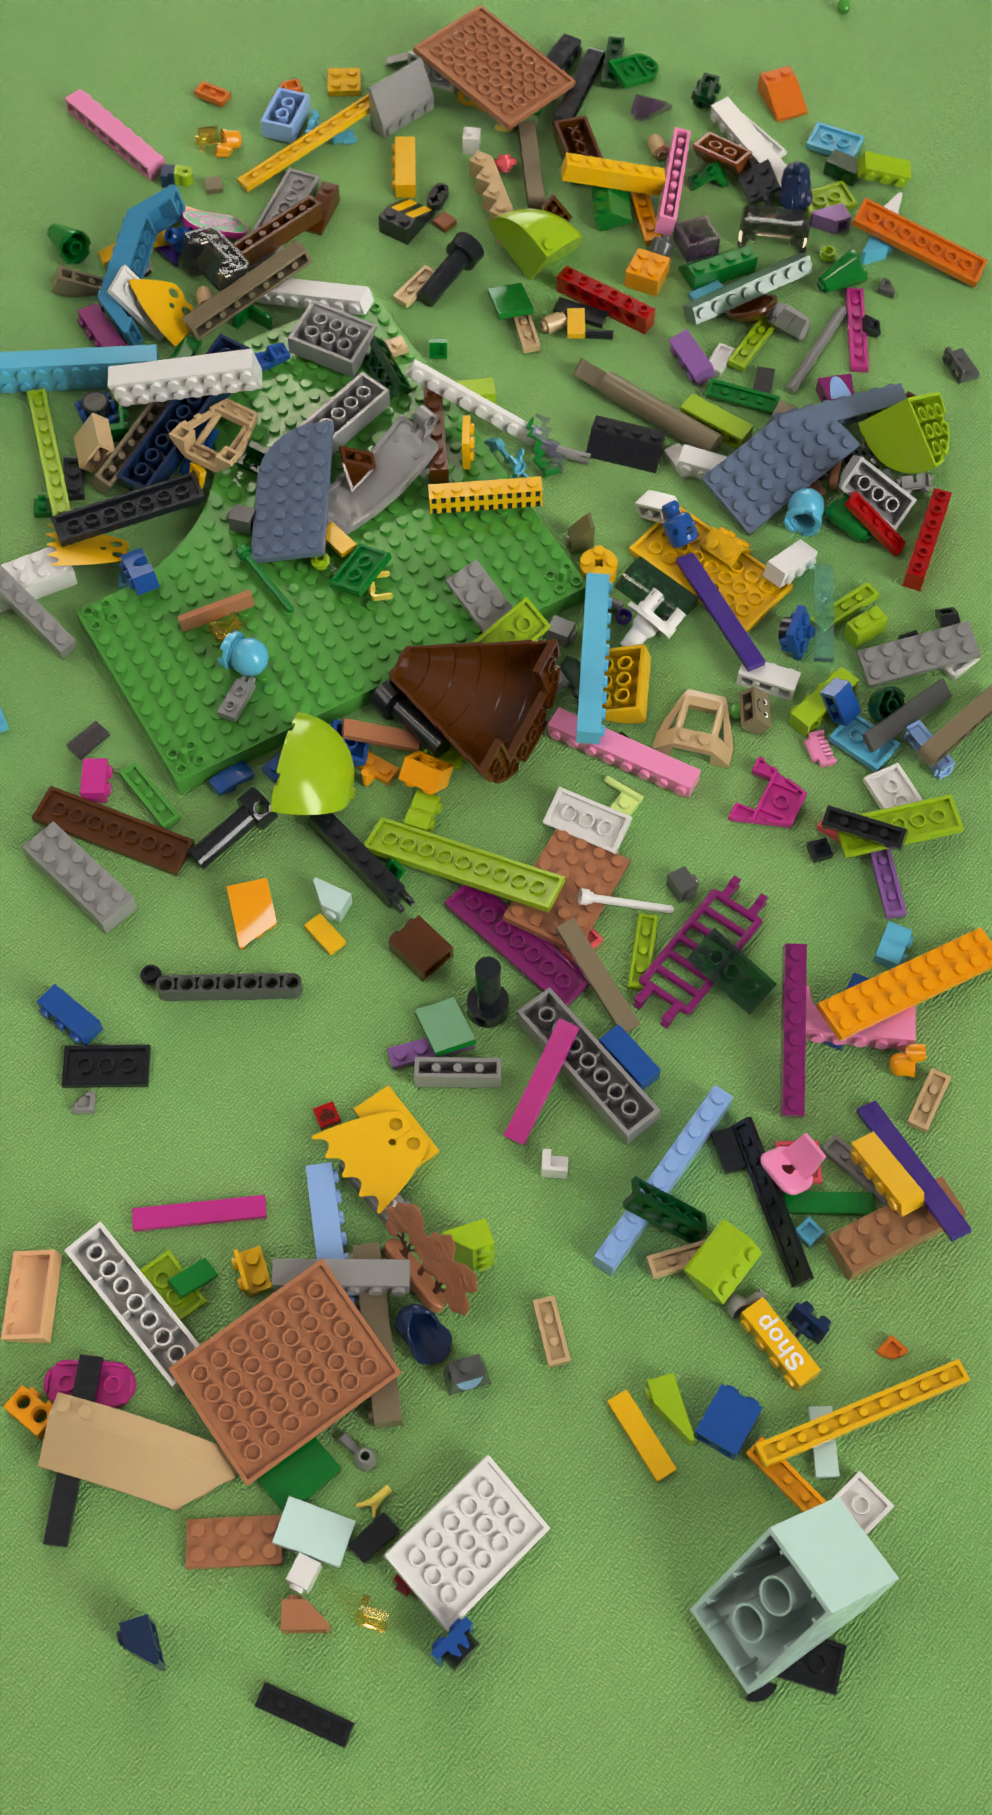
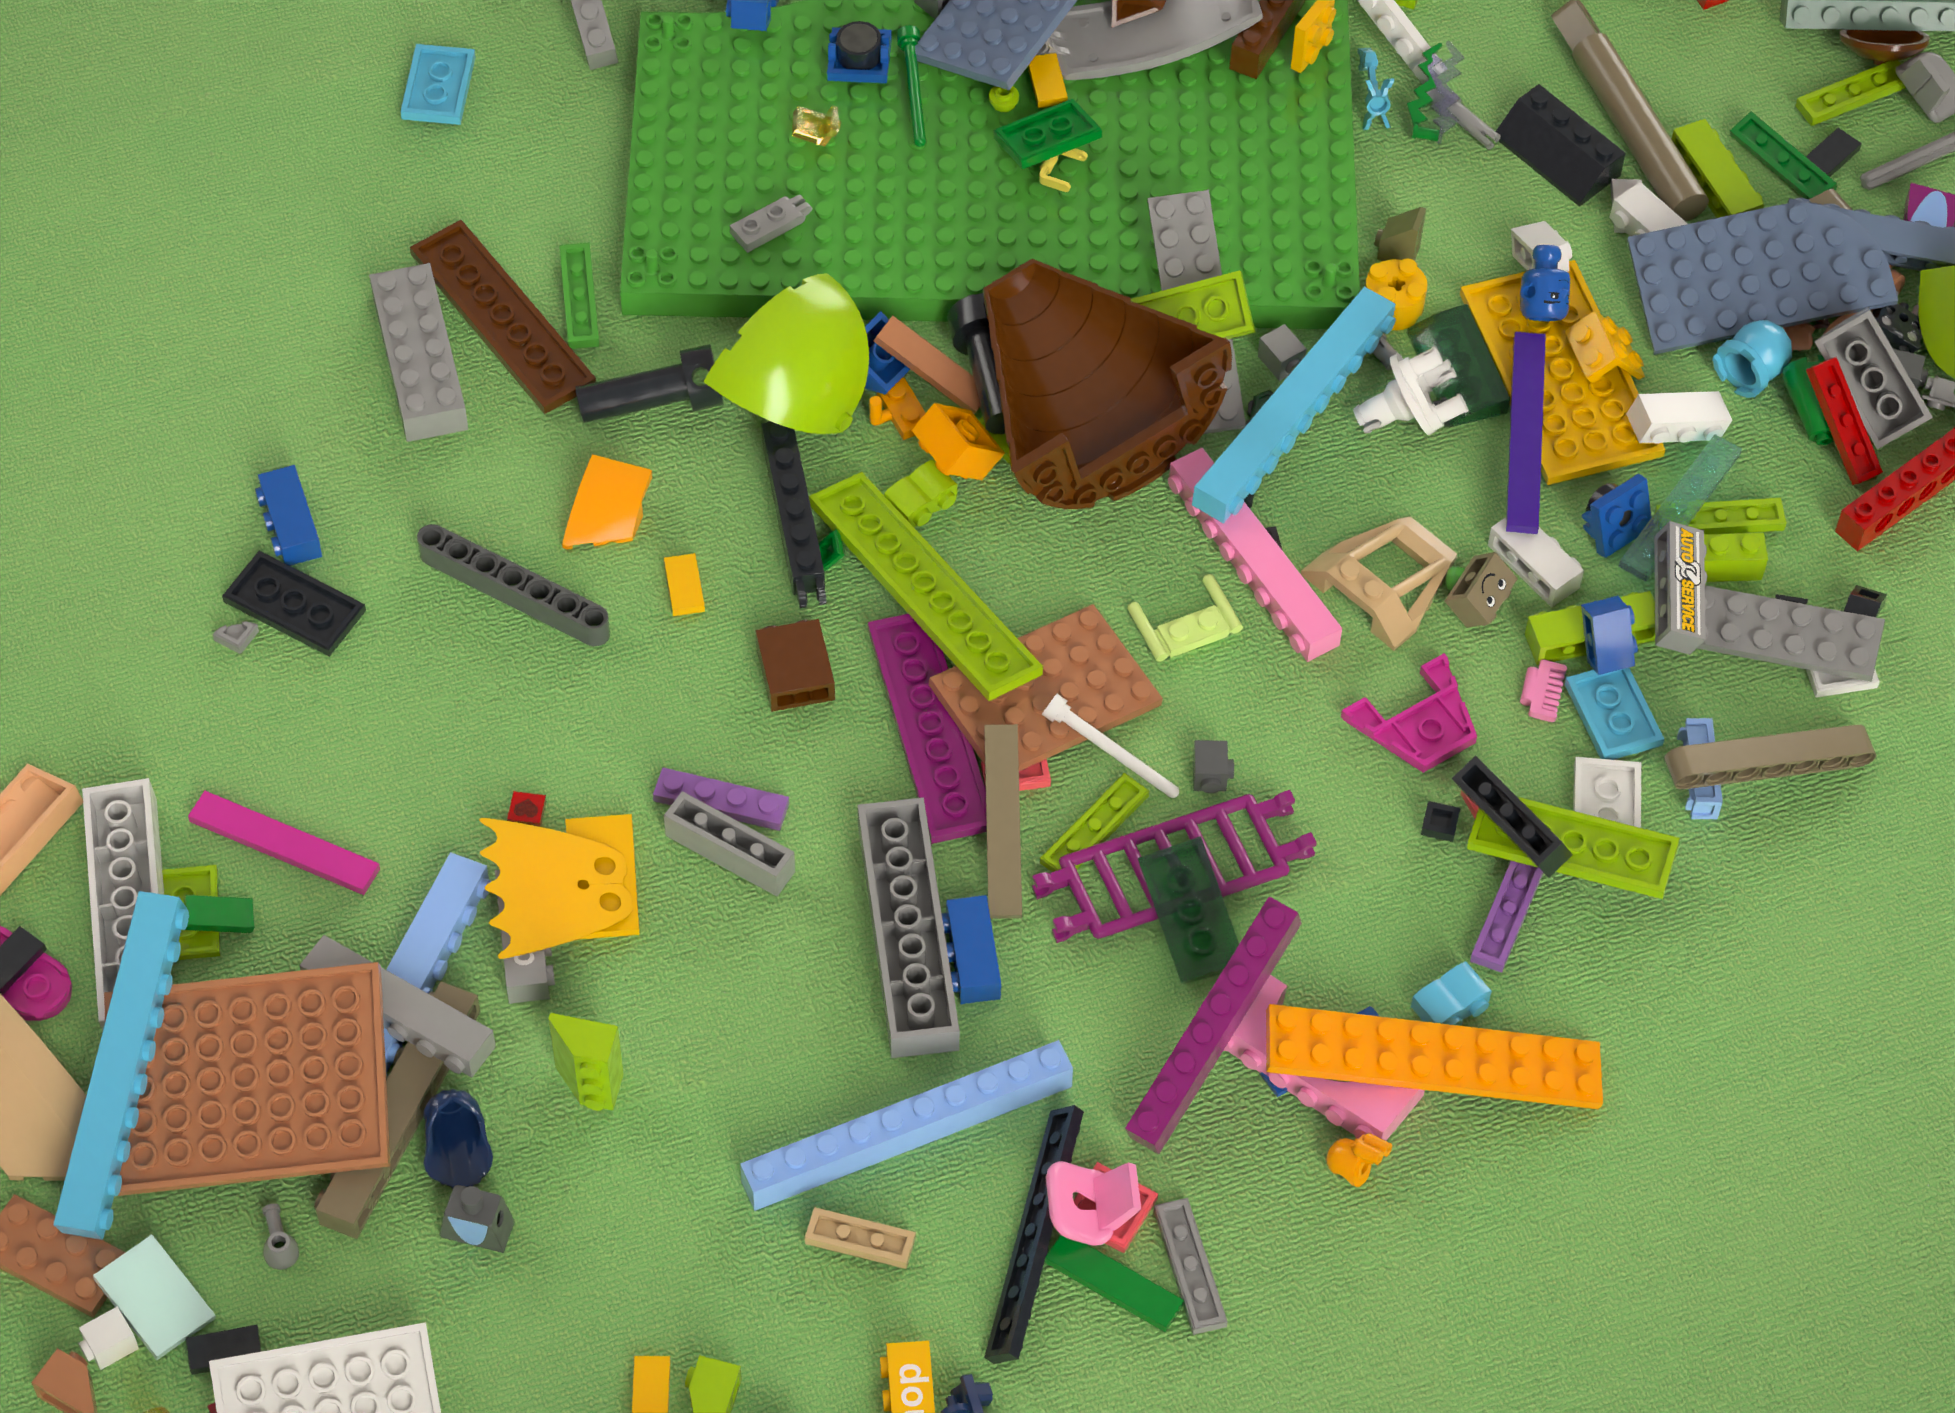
camera: 30 degrees right, 5 degrees down
tile [67,721,110,760] -> none
dark pink brick [80,758,113,803] -> none
black plate [140,965,162,985] -> none
nougat tile [177,590,255,633] -> none
blue slope [208,761,255,796] -> none
medium azure tile [218,630,269,677] -> none
yellow bracket [231,1246,273,1298] -> none
green tile [257,1437,342,1512] -> none
light aqua slope [313,877,352,923] -> none
light yellow bar [356,1485,392,1518] -> none
nougat plant [382,1202,478,1317] -> none
tile [414,997,476,1057] -> none
yellow brick [428,476,543,514] -> none
black piece [467,956,509,1028] -> none
dark pink tile [504,1018,579,1145] -> none
tan plate [532,1295,571,1368] -> none
white panel [541,1149,568,1179] -> none
white plate [542,787,633,855] -> none
yellow slope [602,644,651,724] -> none
dark purple hinge [616,608,632,626] -> none
dark green fence [623,1176,708,1244] -> none
medium lavender brick [669,329,716,386] -> none
lime slope [683,1219,762,1305] -> none
white tile [709,342,735,377] -> none
black tile [710,1127,746,1174] -> none
light grey bar [725,1289,767,1319] -> none
medium azure tile [795,1216,825,1248] -> none
medium nougat brick [825,1176,967,1281] -> none
yellow brick [850,1131,924,1217] -> none
dark purple tile [857,1100,971,1242] -> none
dark grey tile [862,679,951,752] -> none
dark green cylinder [868,686,905,723] -> none
tan plate [906,1068,951,1133] -> none
none -> medium azure brick [53,891,189,1240]
none -> piece [827,21,892,83]
none -> light grey brick [1654,521,1708,655]

